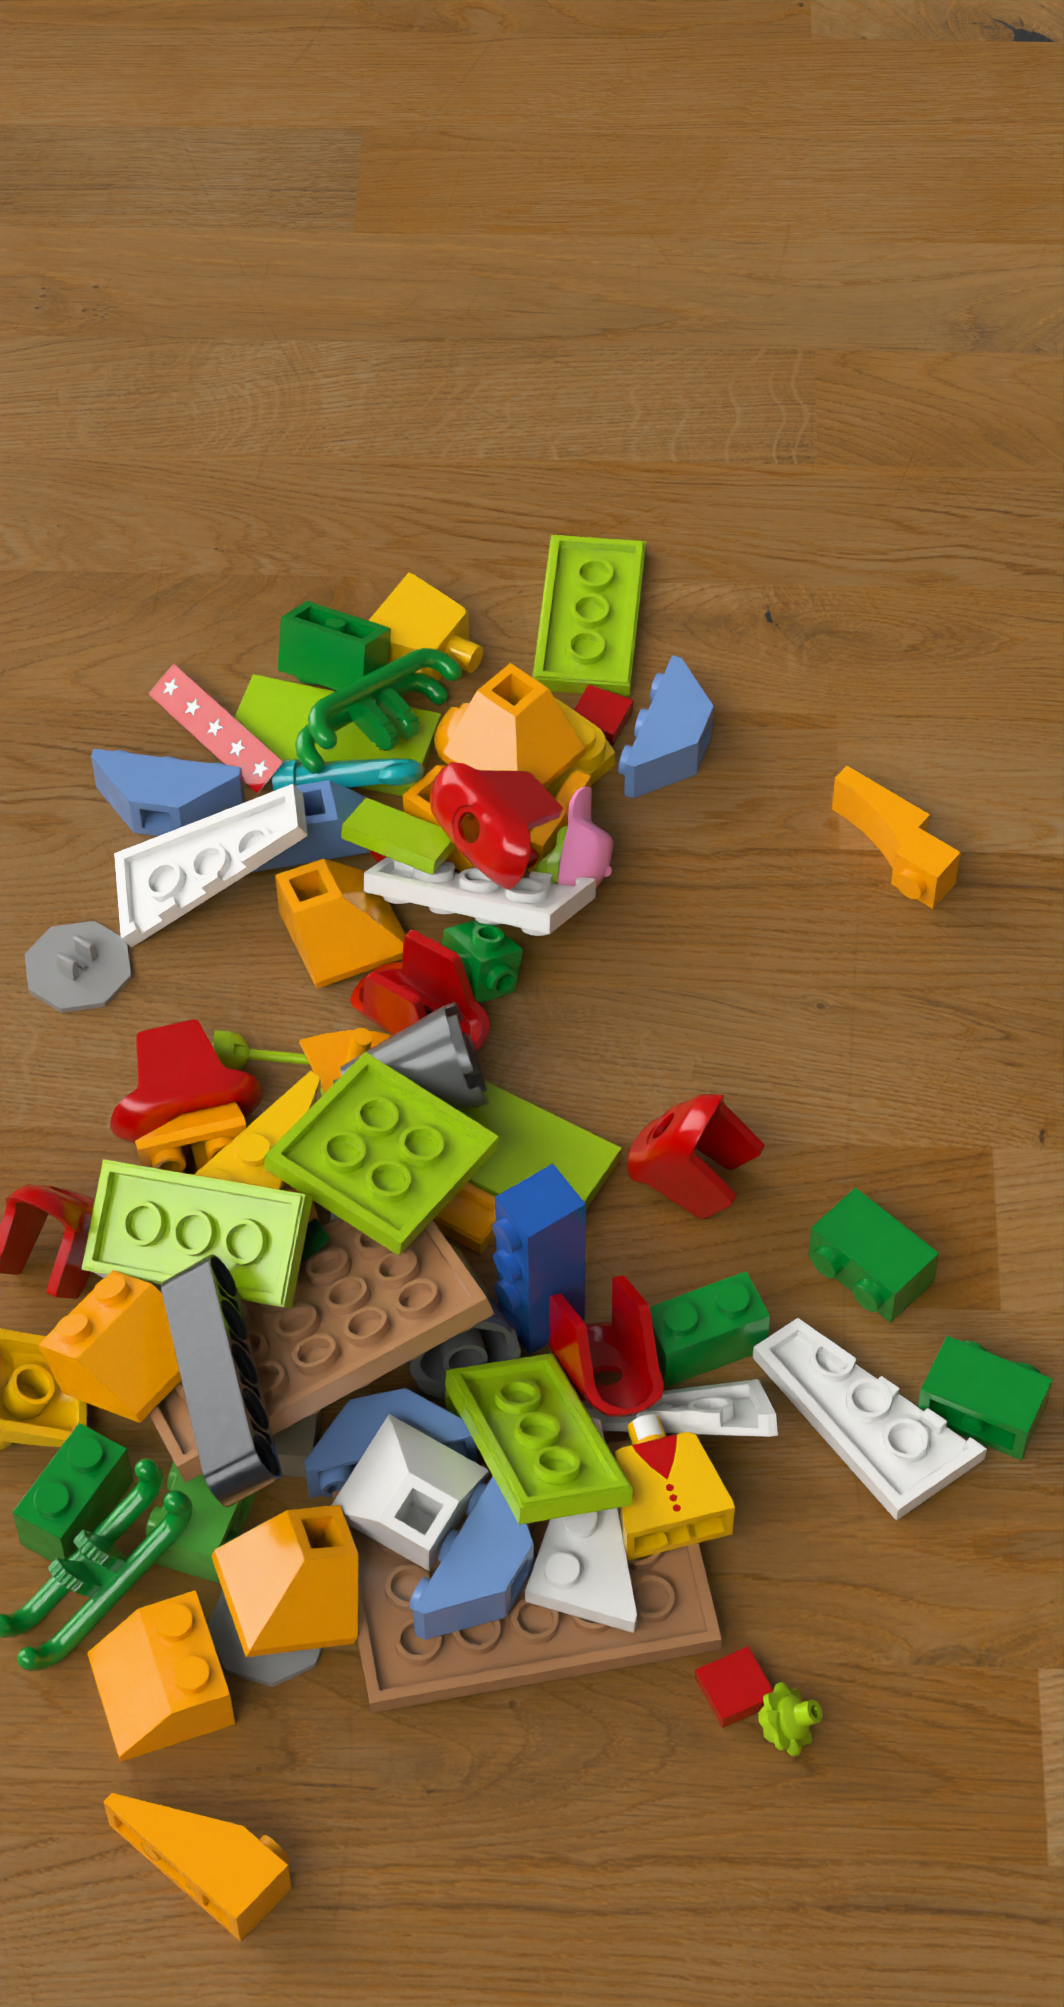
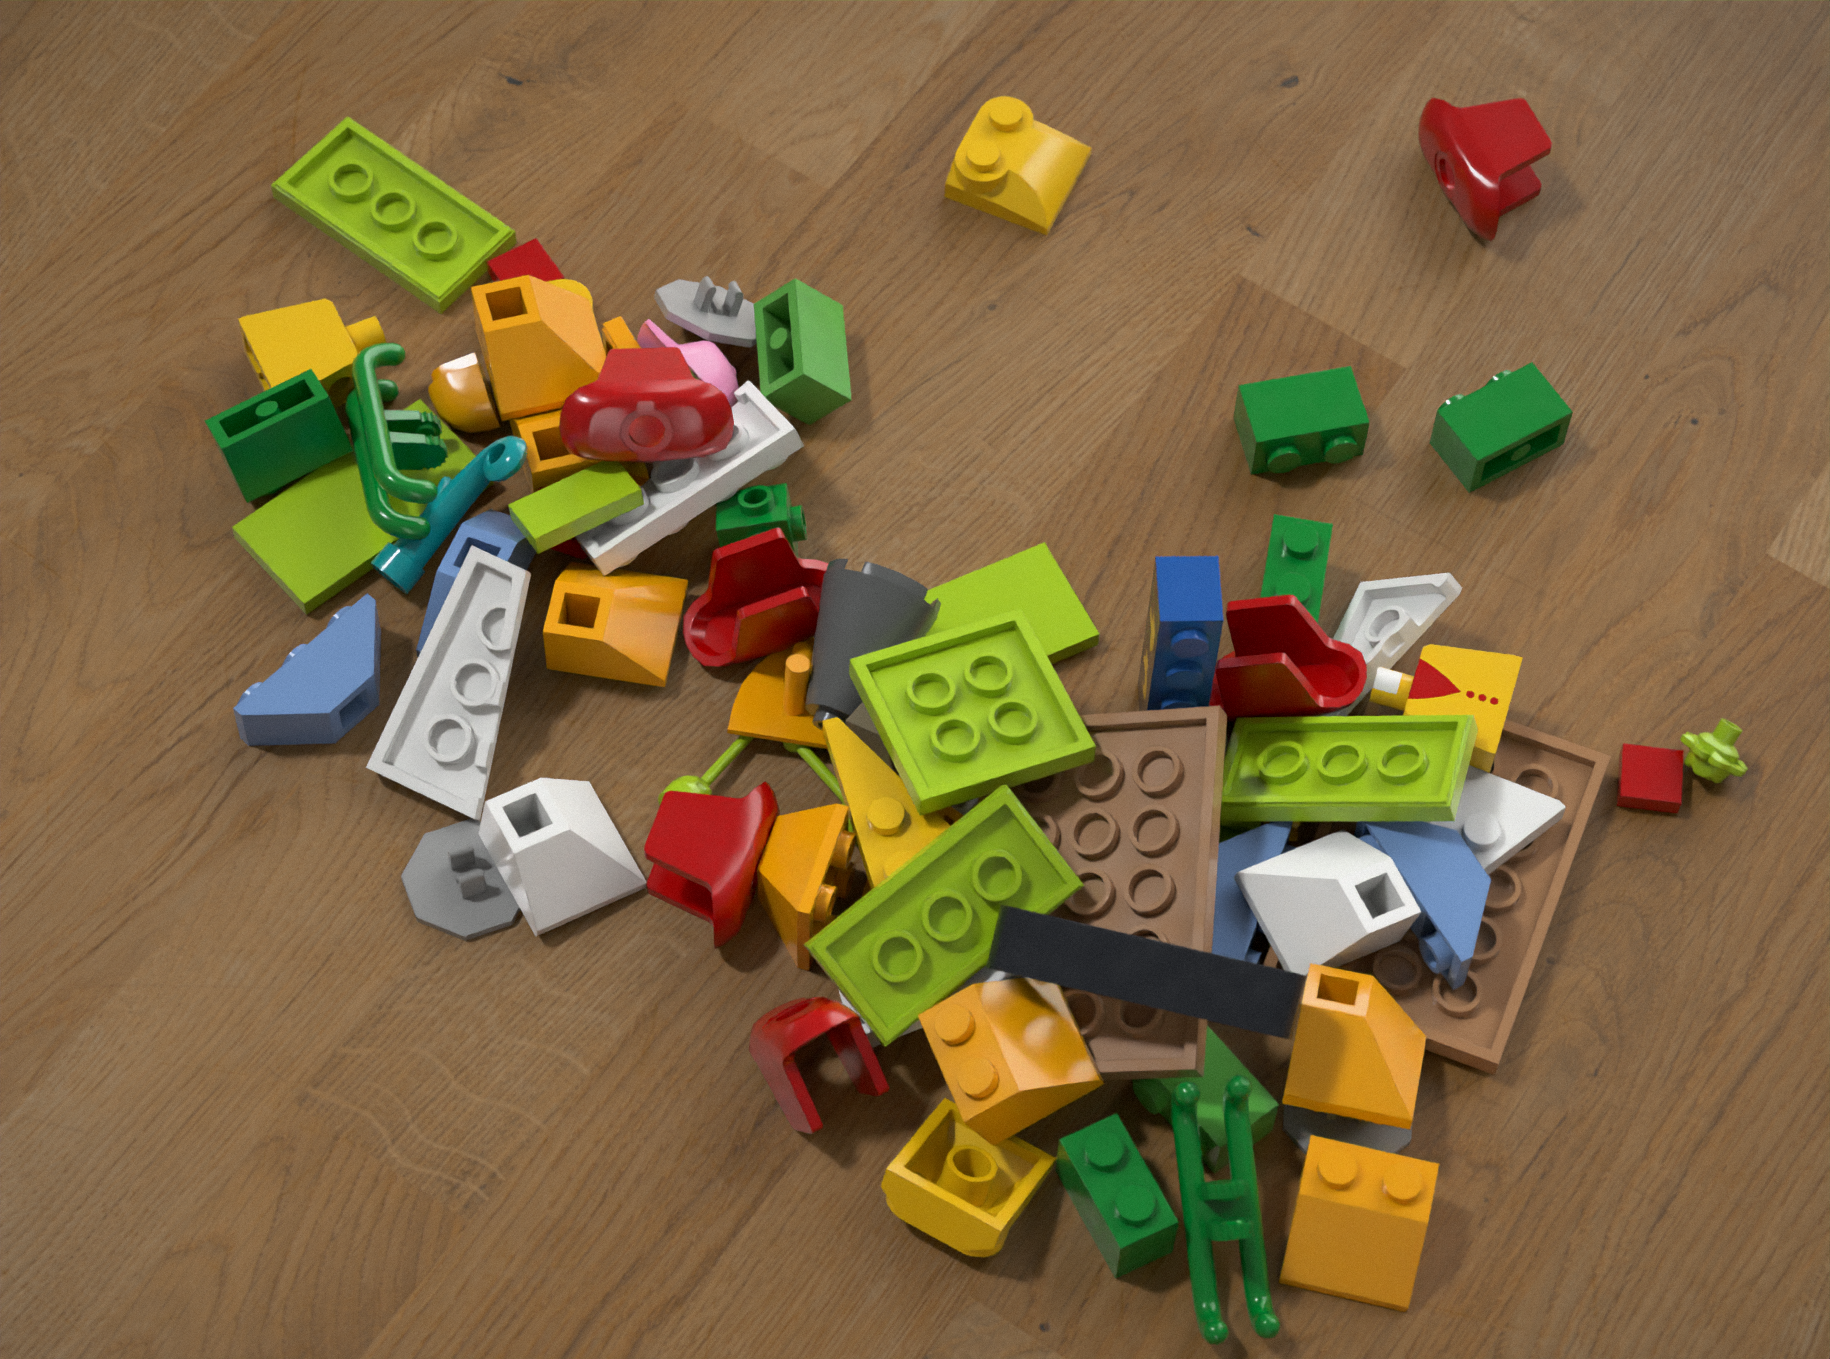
camera: 60 degrees left, 5 degrees up
light orange slope [103,1793,292,1942] -> none
sticker [149,663,283,794] -> none
medium blue slope [618,655,714,798] -> none
red piece [627,1094,765,1219] -> none
white wing [753,1318,987,1521] -> none
light orange slope [832,766,961,909] -> none
none -> white slope [478,778,647,936]
none -> light grey piece [654,276,757,348]
none -> bright green brick [754,278,852,425]
none -> yellow slope [944,96,1092,236]

